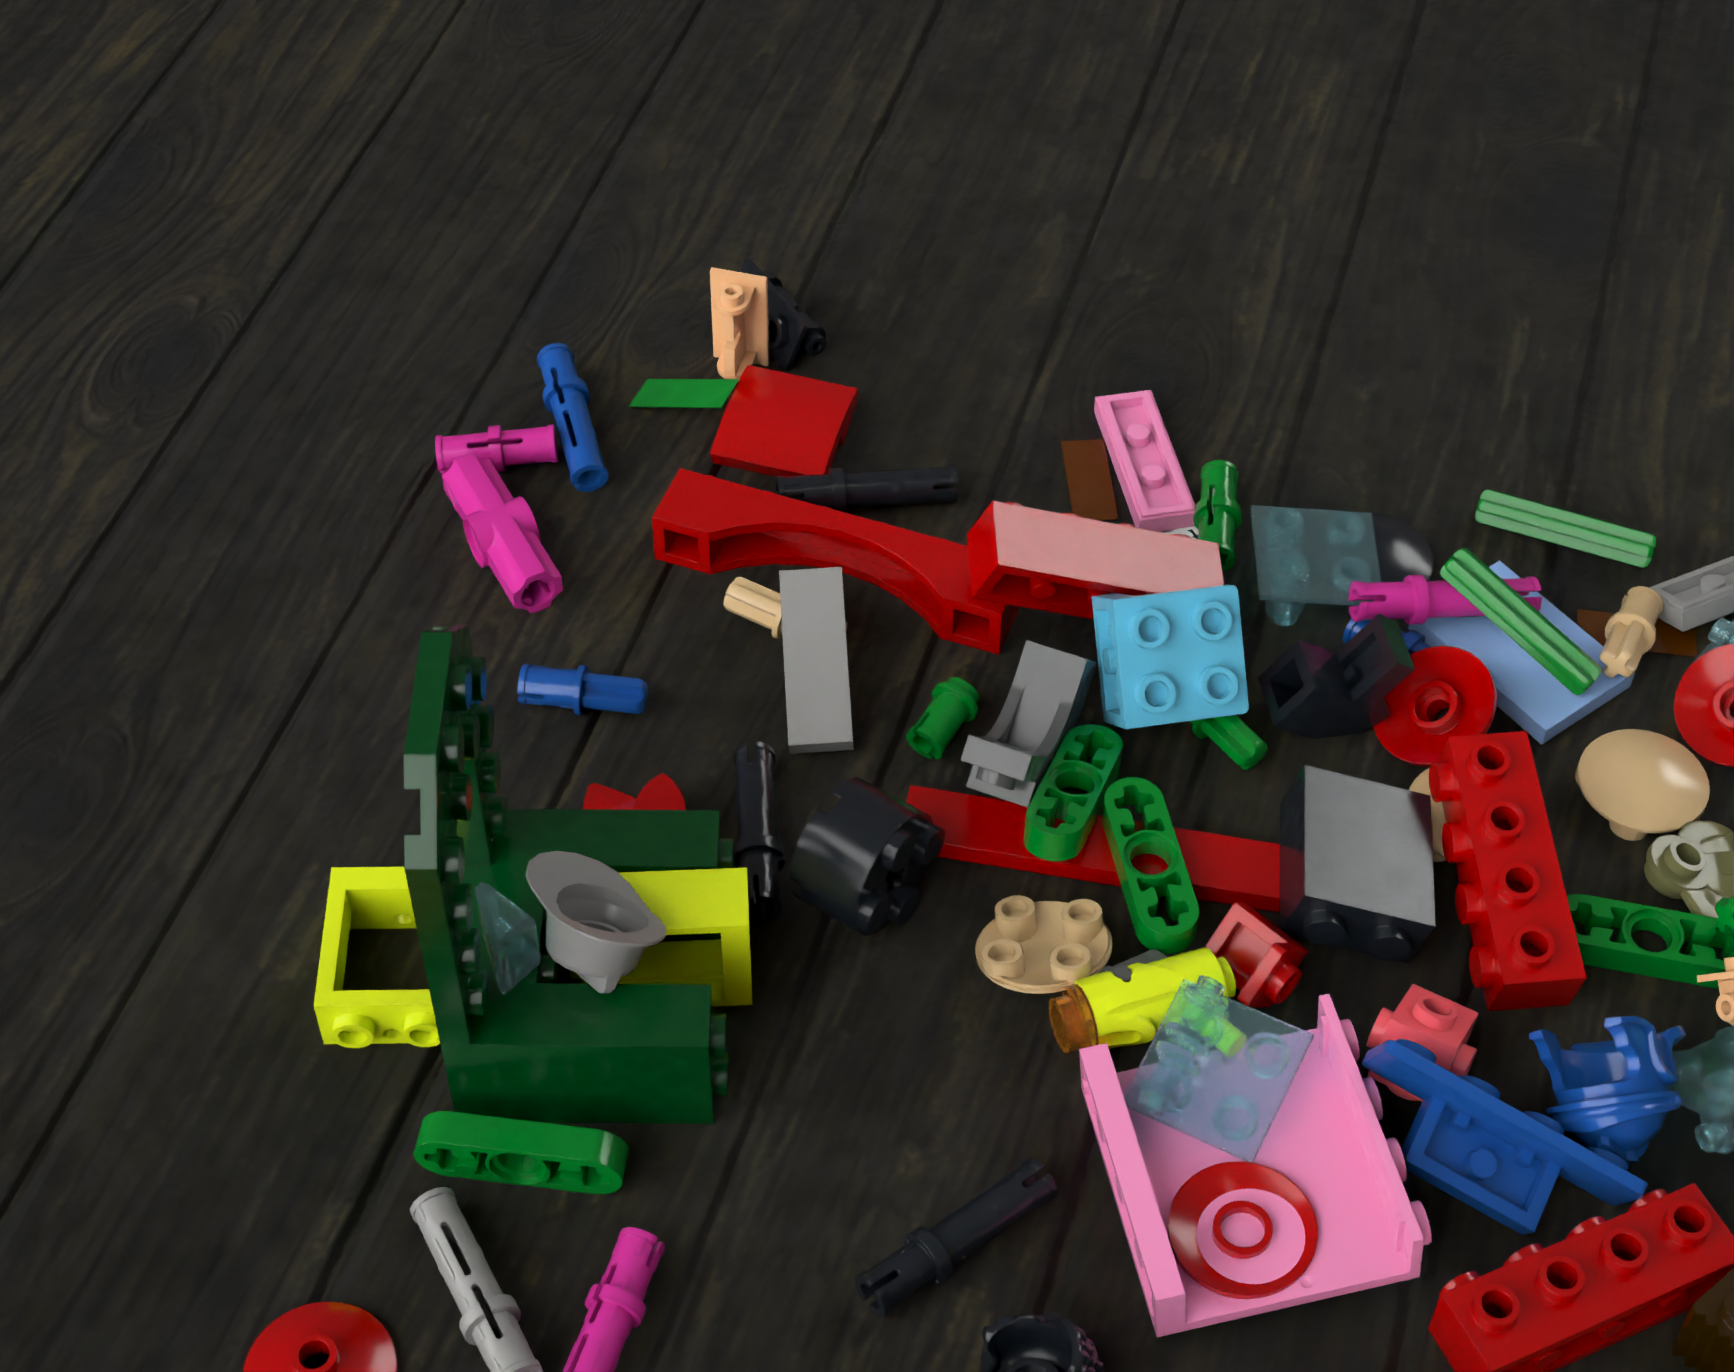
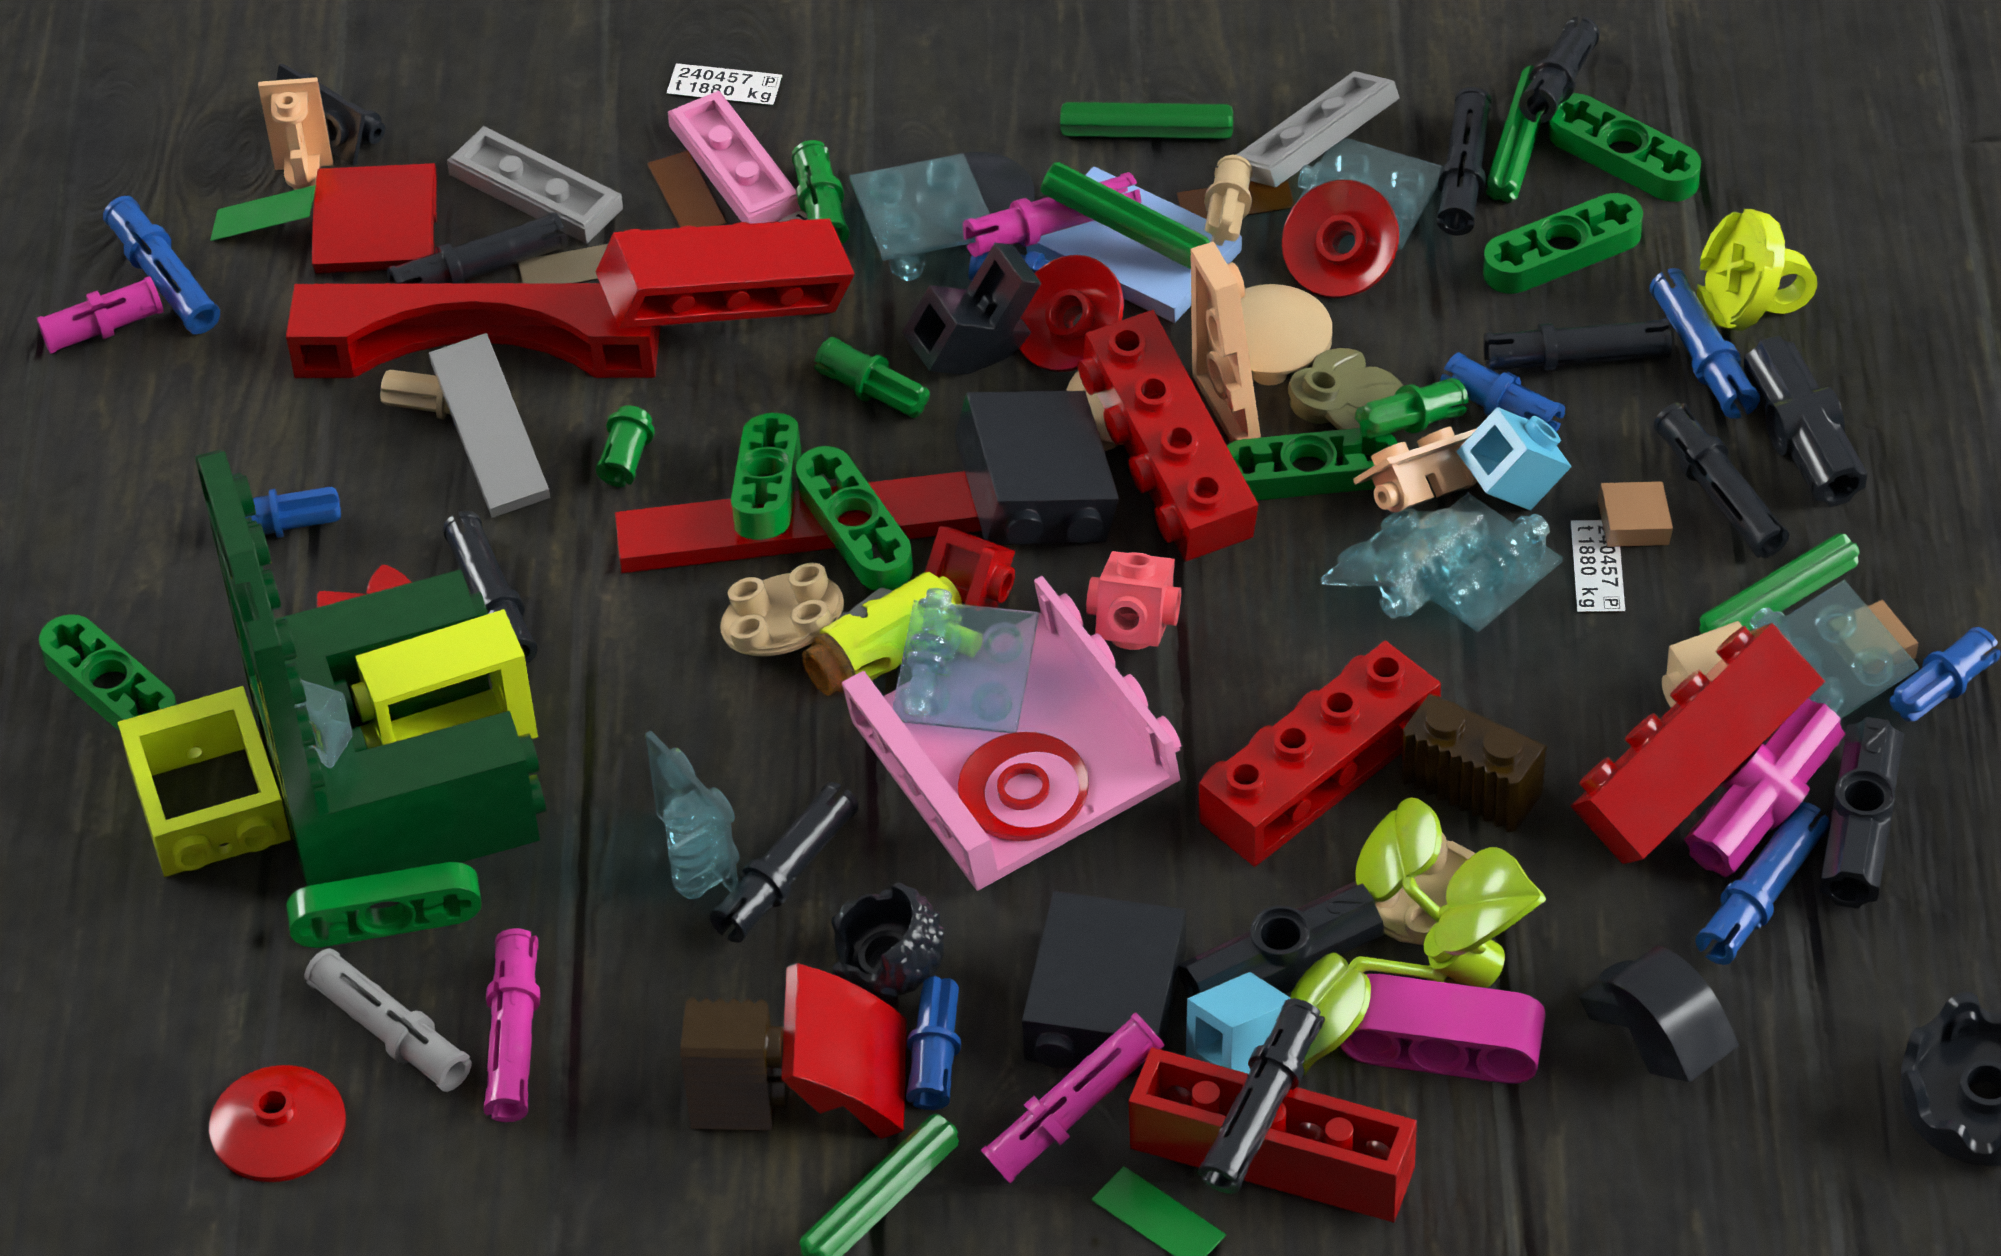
camera: 15 degrees left, 0 degrees up
dark pink piece [442,453,563,614] -> none
light grey piece [525,851,666,993] -> none
black brick [790,777,945,936] -> none
arch [961,640,1097,807] -> none
medium azure bracket [1091,585,1249,729] -> none
blue bracket [1362,1039,1648,1236] -> none
blue helmet [1529,1016,1686,1164] -> none
none -> green beam [39,614,177,732]
none -> light grey tile [447,126,623,244]
none -> dark tan sticker [518,244,608,283]
none -> clear light blue hinge [646,731,740,899]
none -> white sticker [666,63,782,105]
none -> light nougat wing [1191,241,1261,443]

